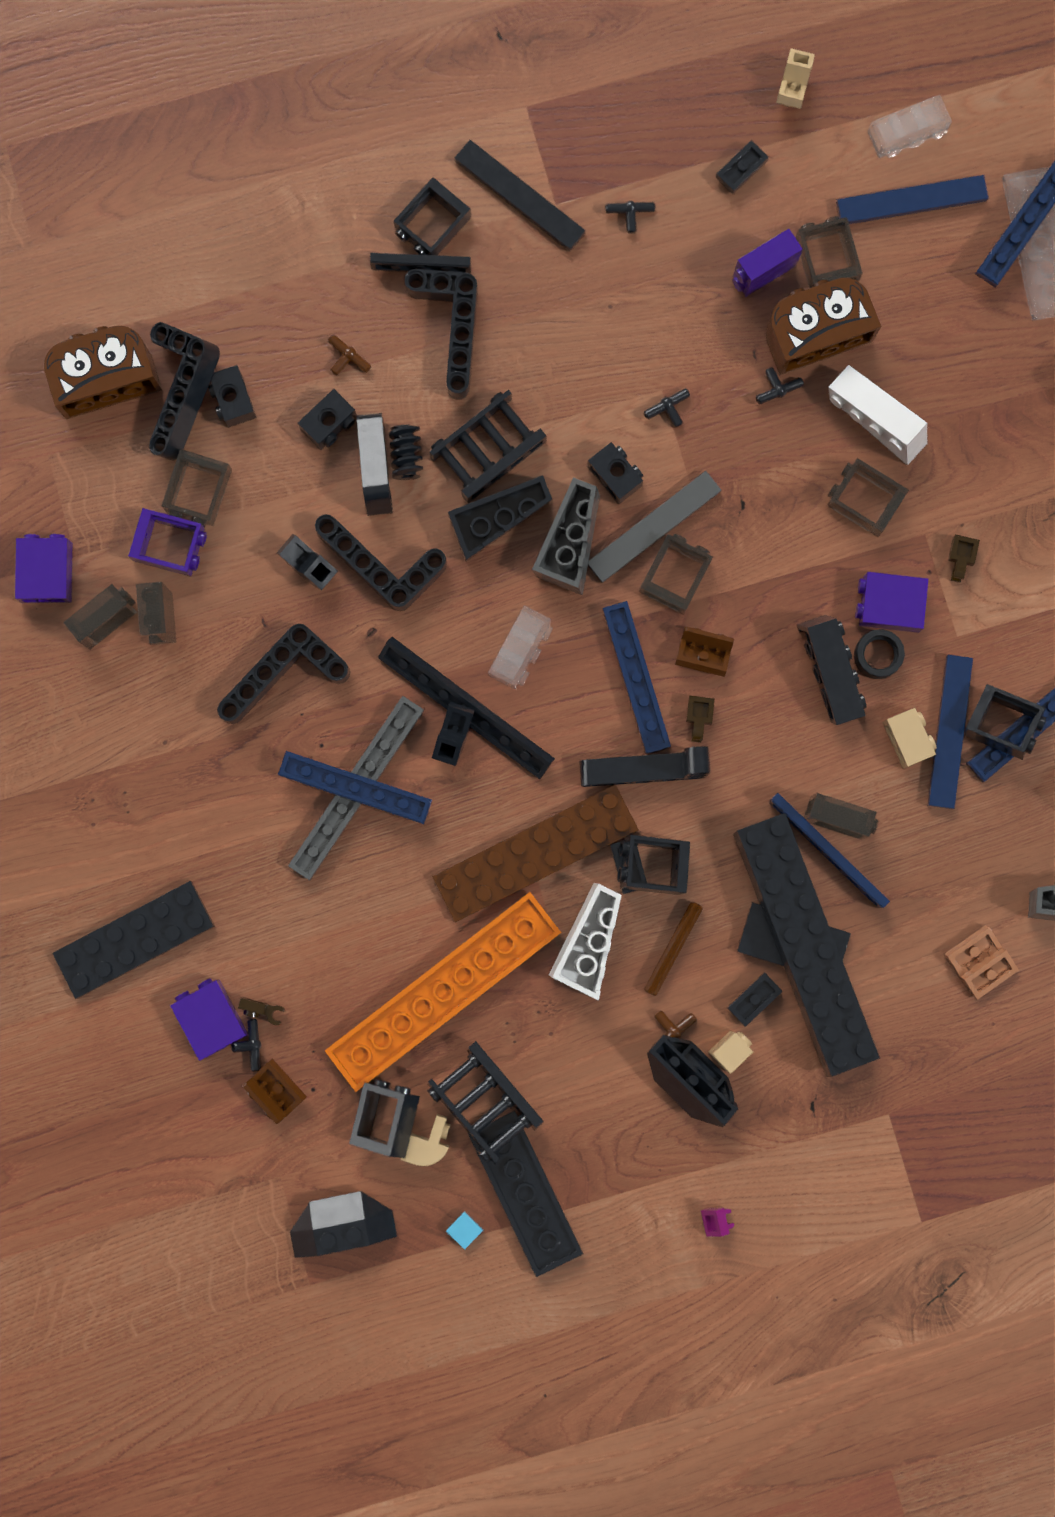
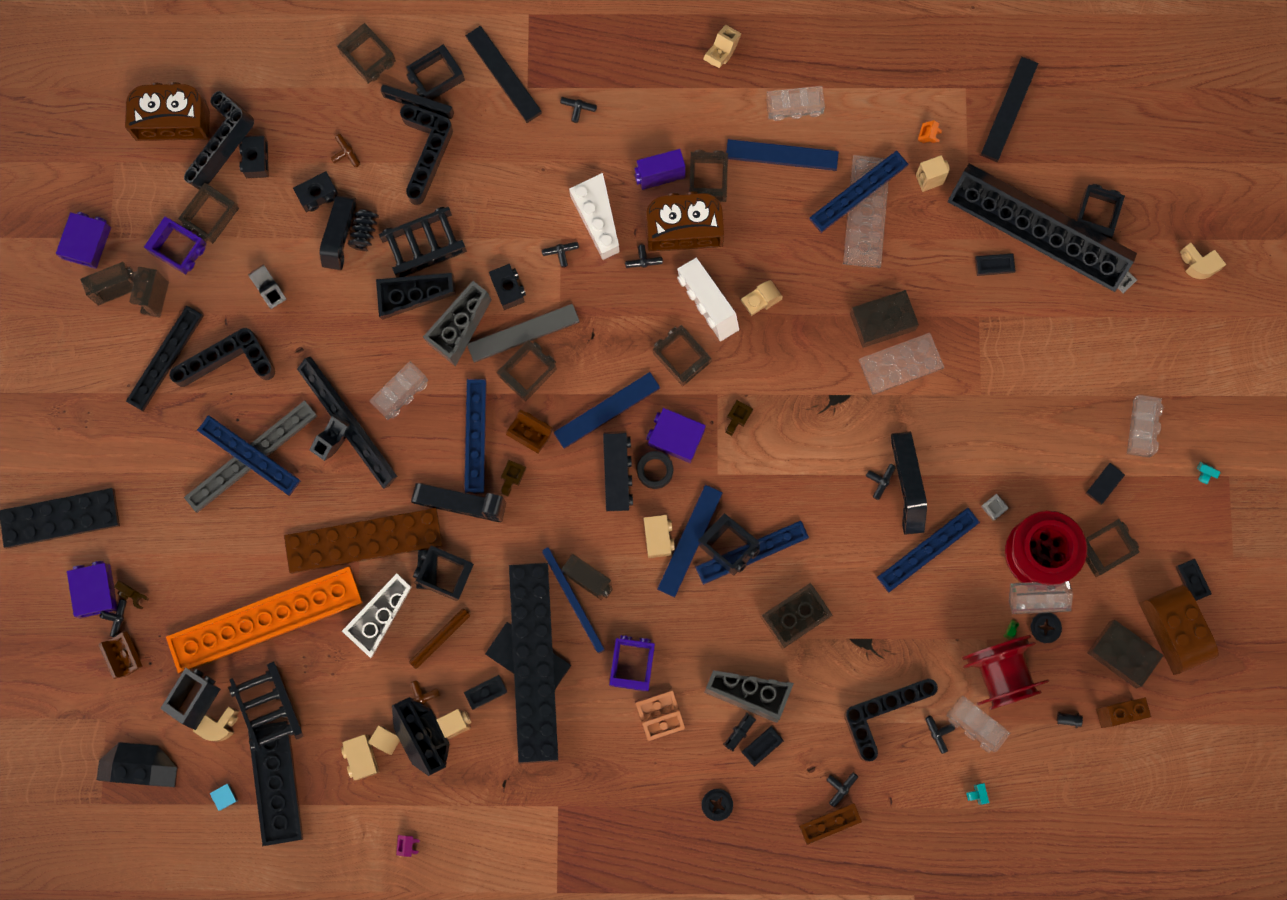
camera: 20 degrees right, 5 degrees down
black beam [315,514,447,611] -> none
black plate [716,140,769,194] -> none
none -> black tile [126,305,204,412]
none -> clear smoke window [337,23,396,84]
none -> tan brick [341,735,380,780]
none -> tan brick [368,725,400,755]
none -> dark blue tile [553,372,660,449]
none -> white wedge [569,173,619,260]
none -> dark purple window [609,635,655,692]
none -> tan brick [741,280,783,316]

